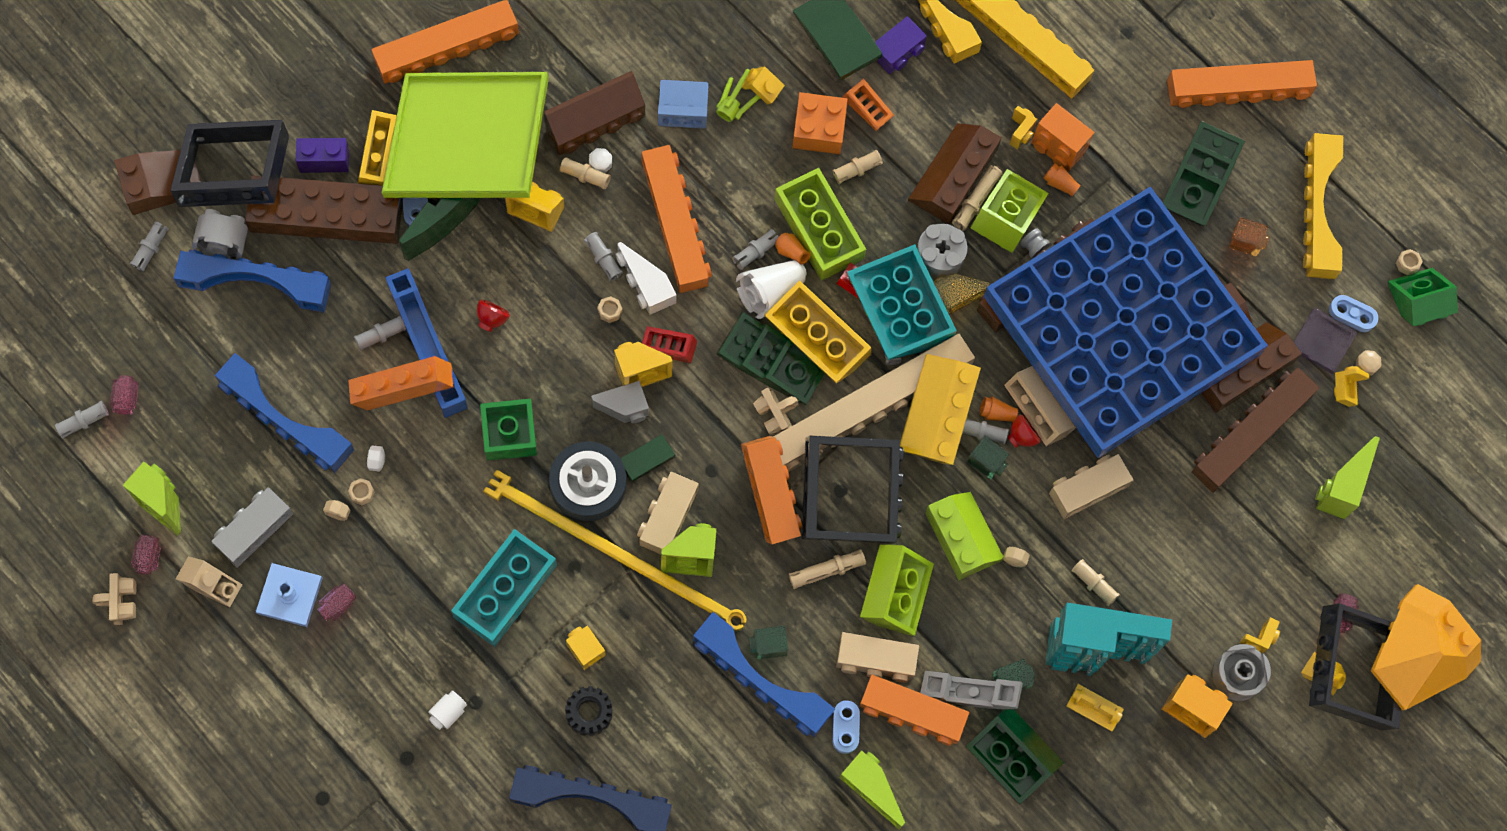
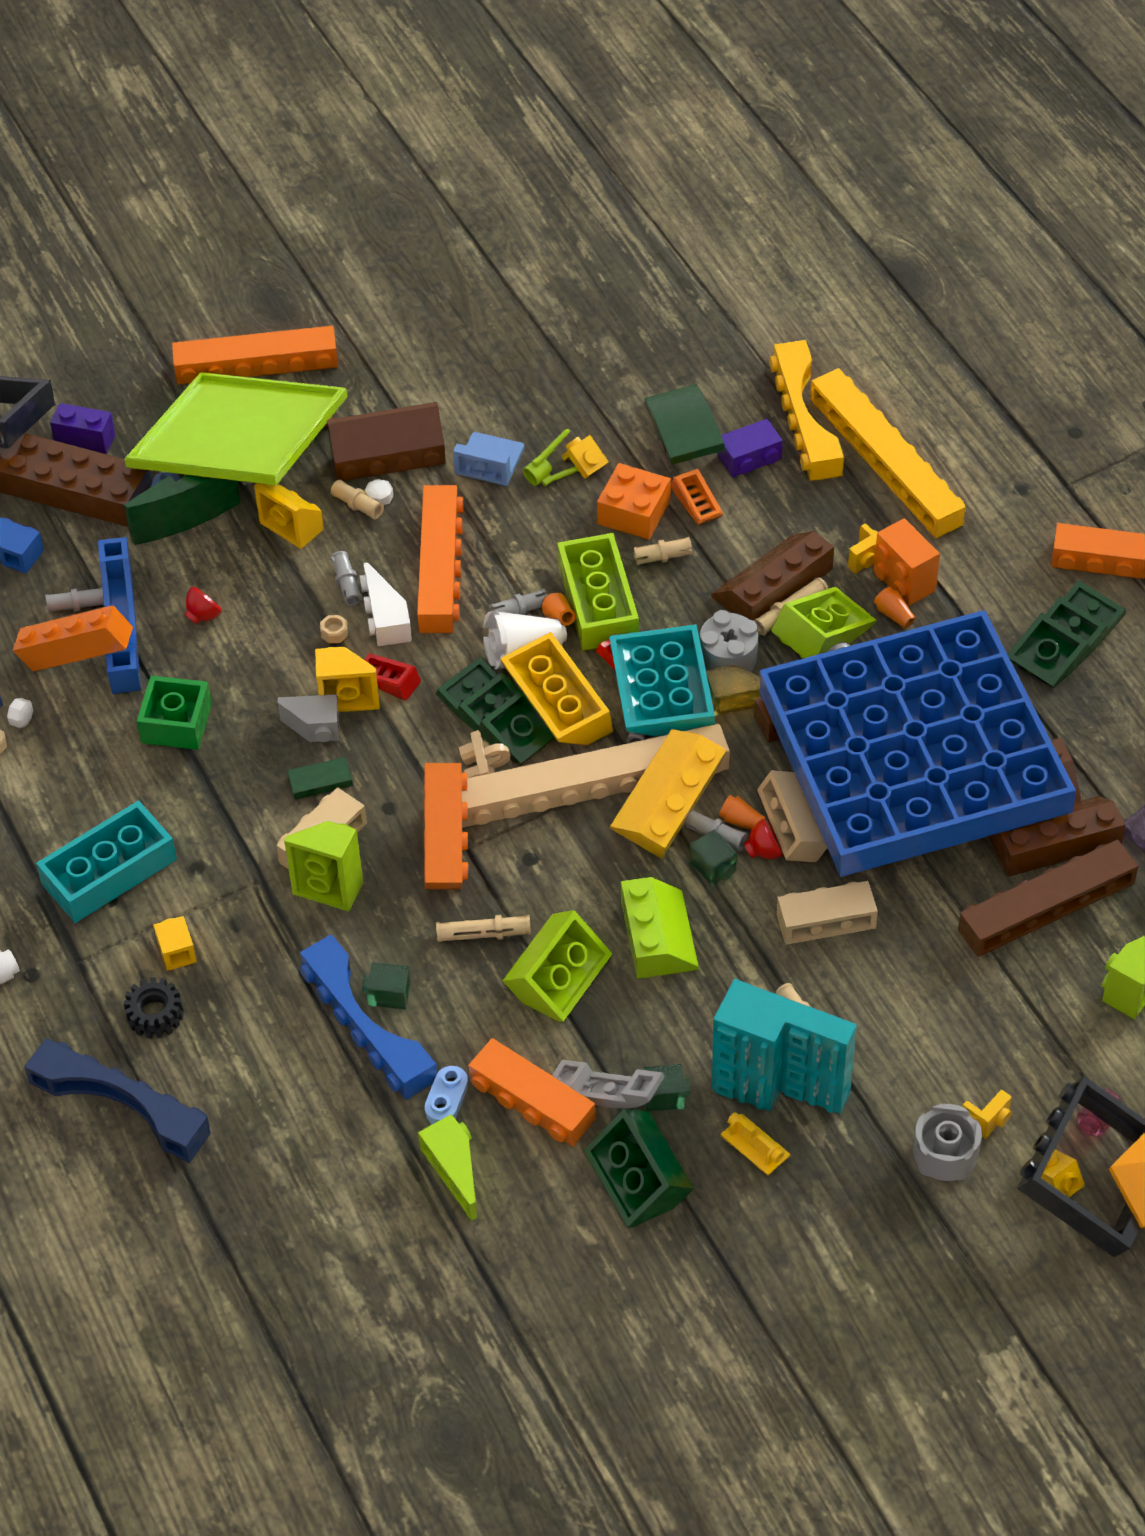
camera: 25 degrees right, 20 degrees down
yellow brick [357,110,397,186] -> none
yellow hinge [483,470,746,632] -> none
wheel [549,441,626,521] -> none
black window [802,435,904,544] -> none
tan brick [836,632,919,683] -> none
tan tile [1003,547,1030,568] -> none
light orange brick [1161,674,1233,738] -> none
clear orange brick [1229,217,1270,256] -> none

